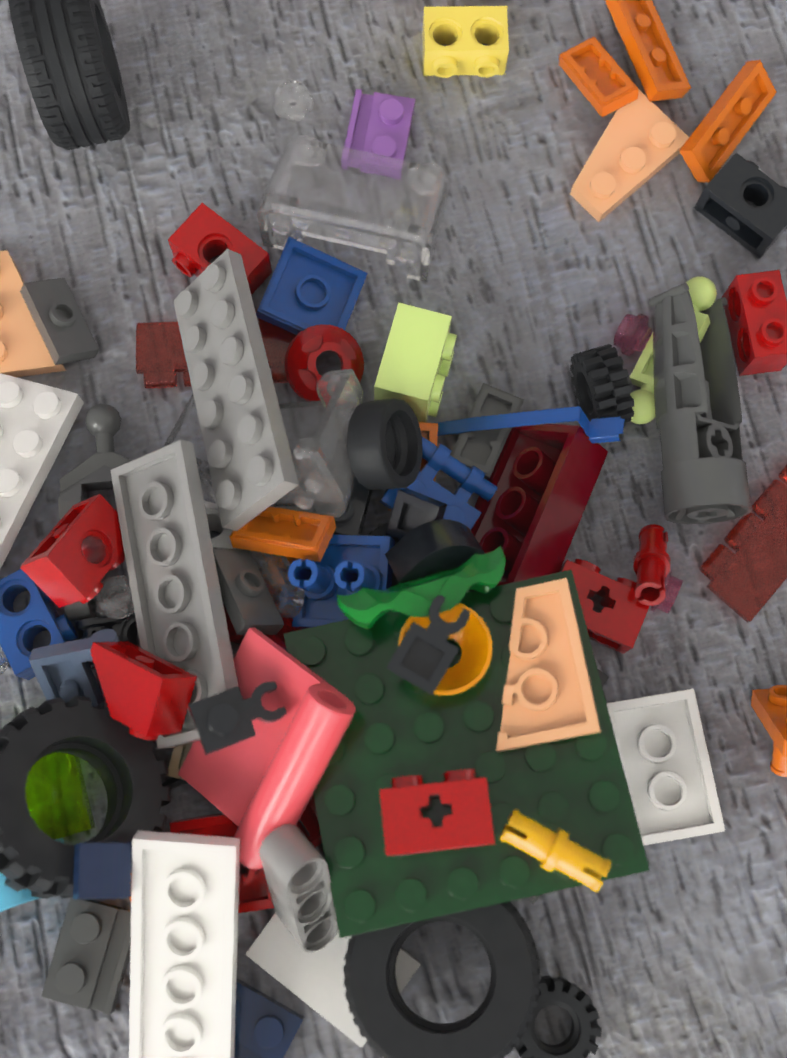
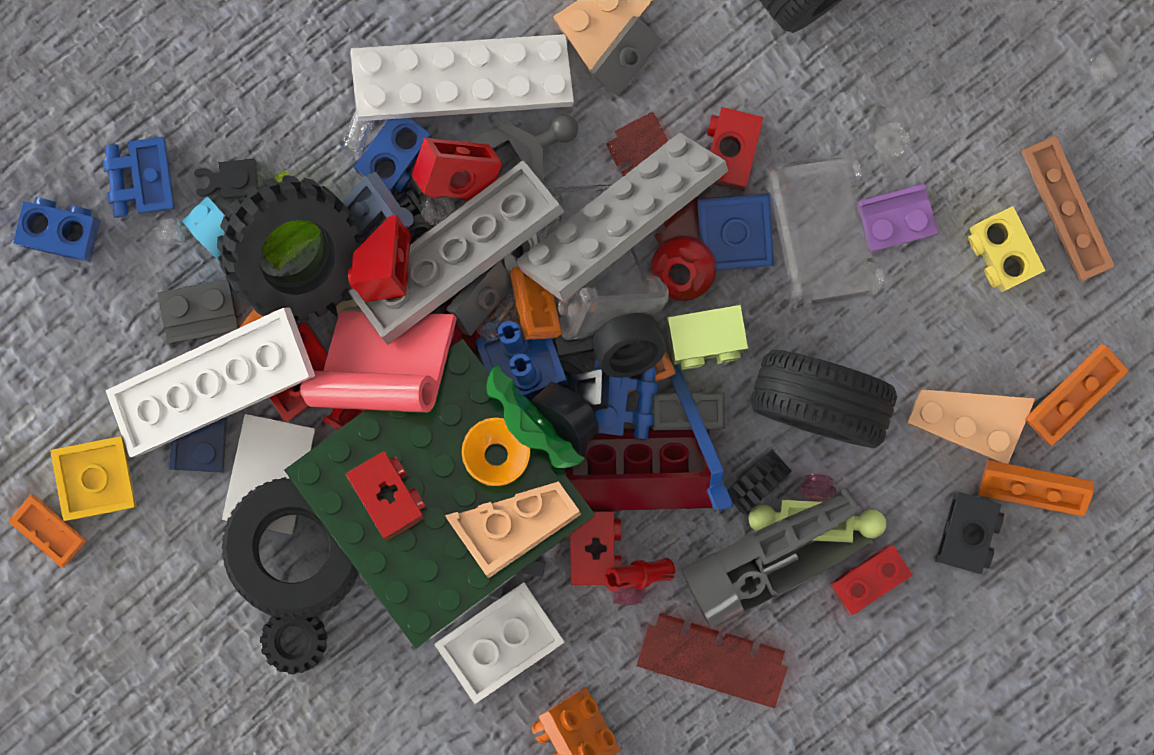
camera: 70 degrees right, 10 degrees up
dark blue tile [73,842,132,900] -> none
black plate [188,682,287,755] -> none
light grey beam [259,824,338,953] -> none
black plate [386,595,470,695] -> none
yellow pin [499,809,611,892] -> none
orange plate [559,36,638,117] -> none
none -> black tyre [750,350,897,448]

